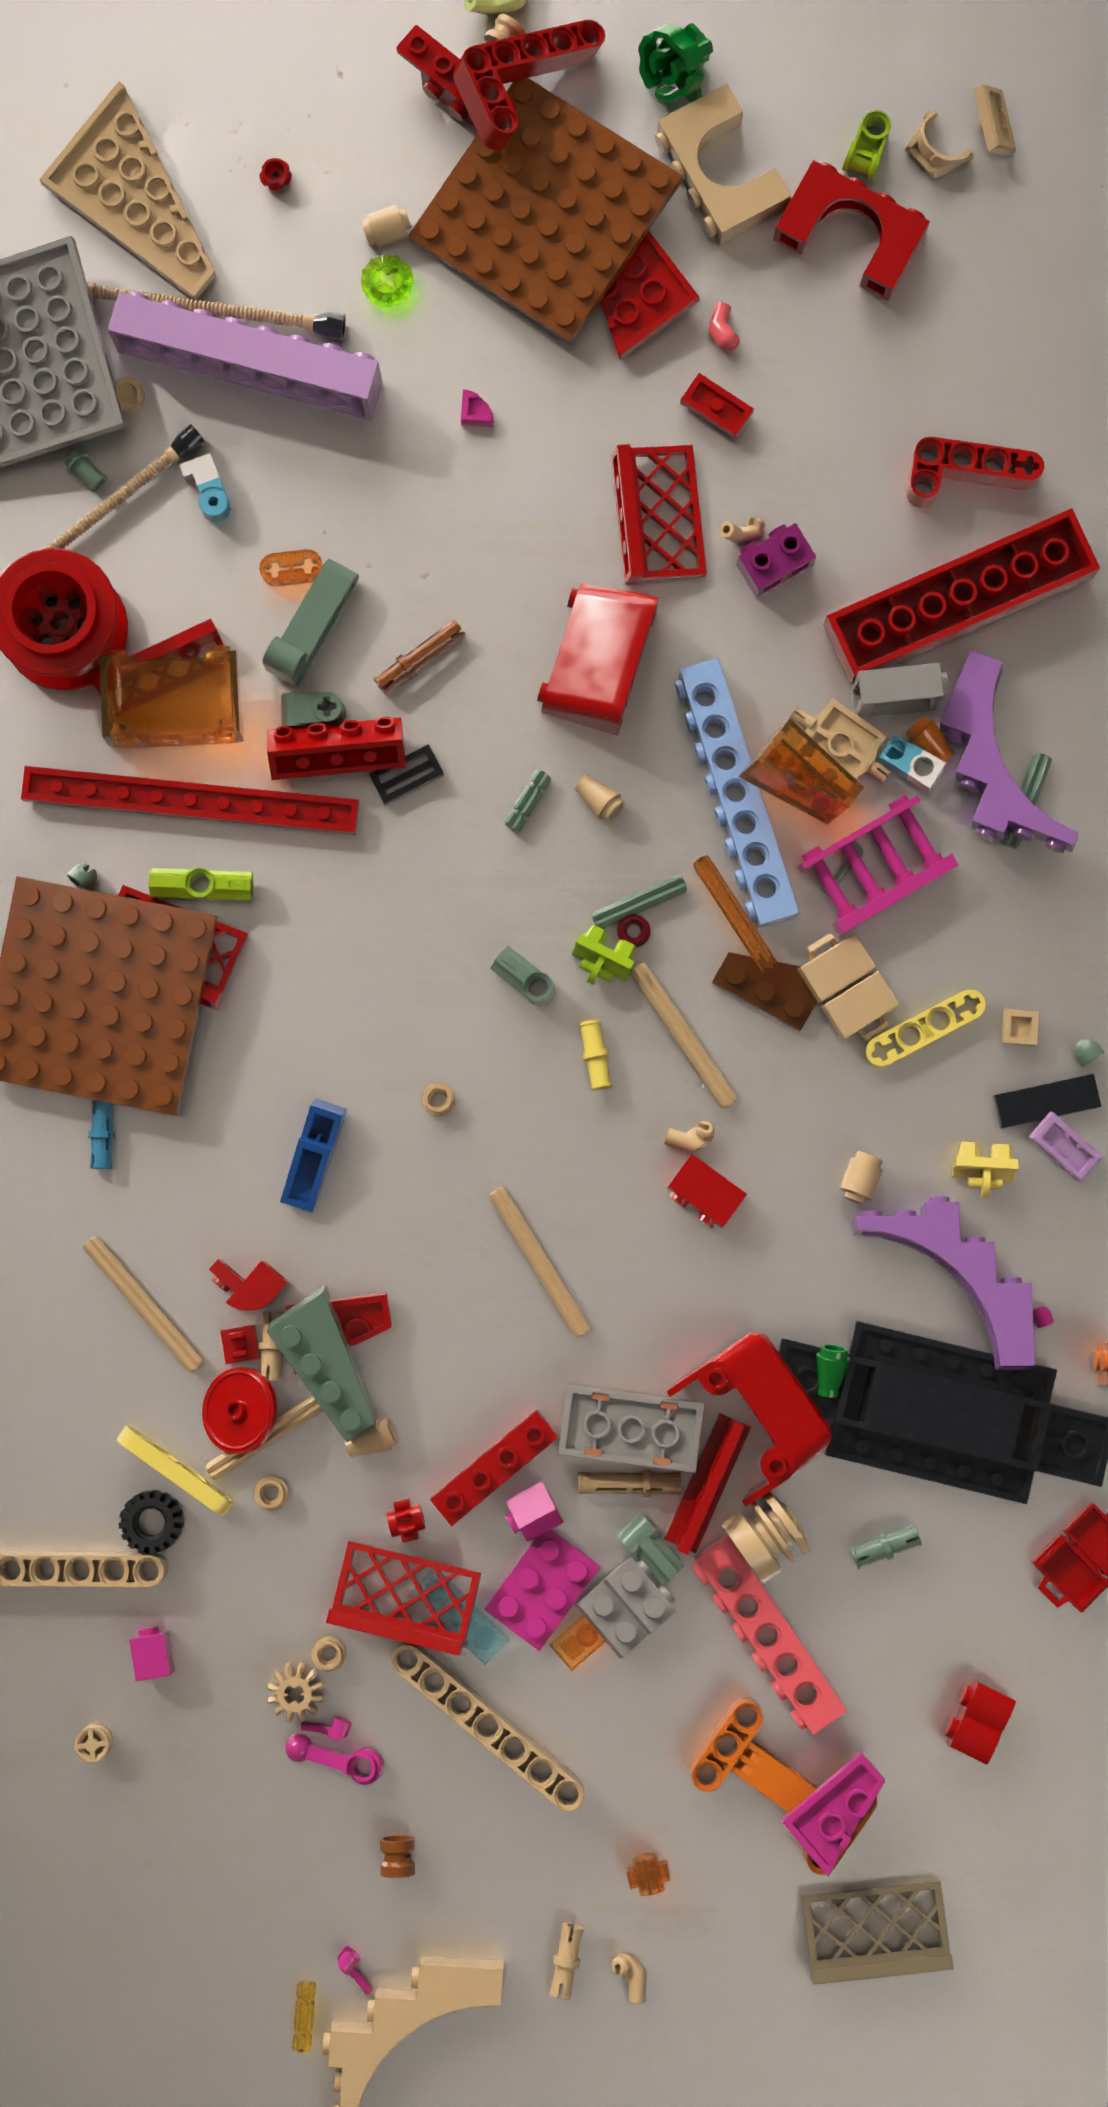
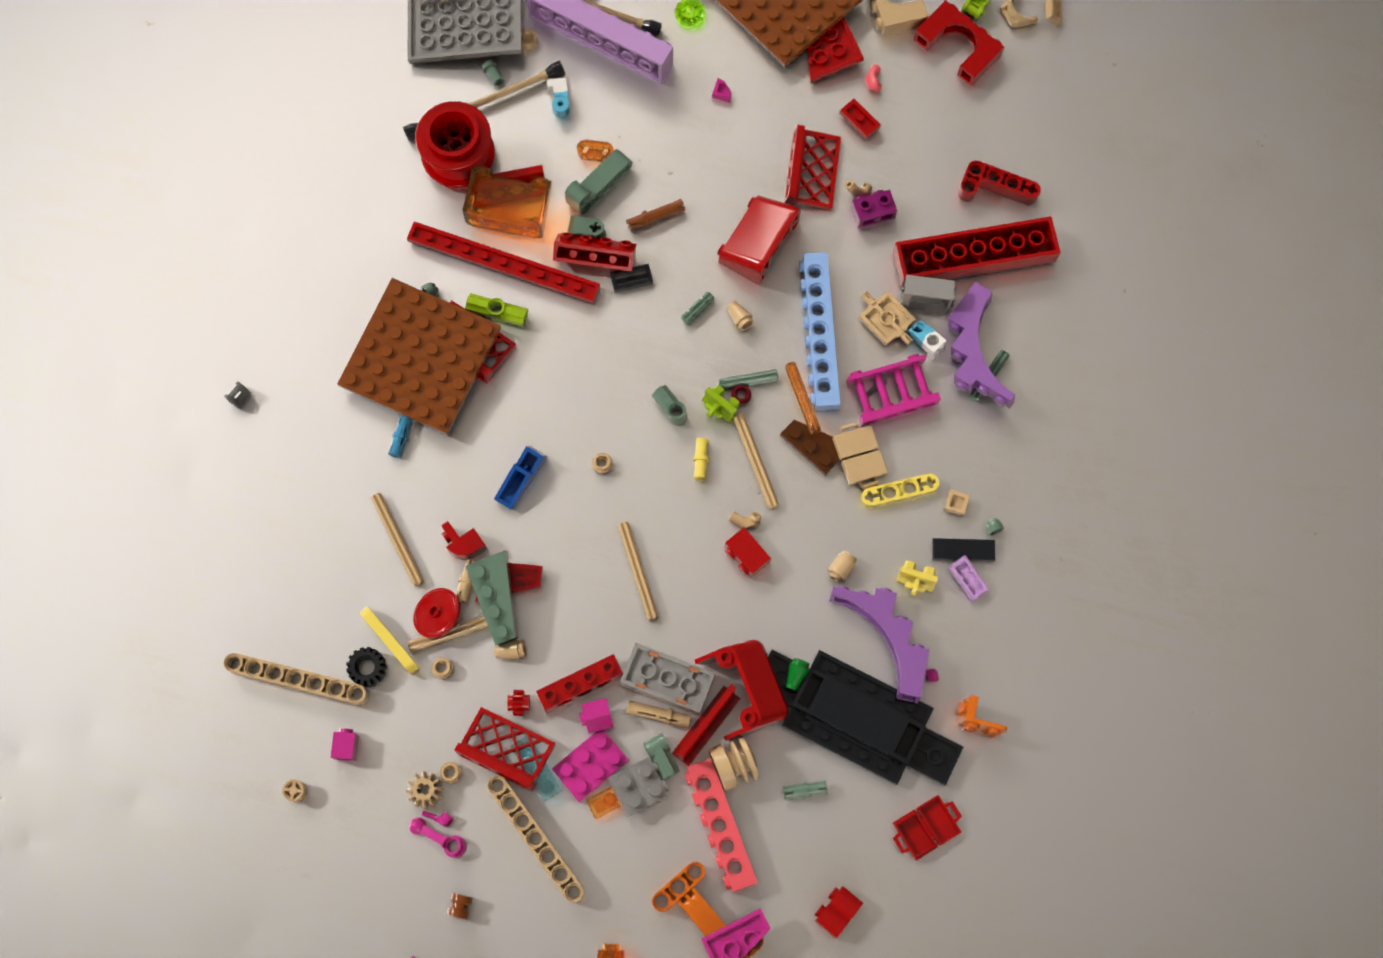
camera: 10 degrees right, 10 degrees down
red tile [220,1325,261,1364] -> none
clear orange wedge [738,718,864,825] -> none
orange cone [905,715,954,762] -> none

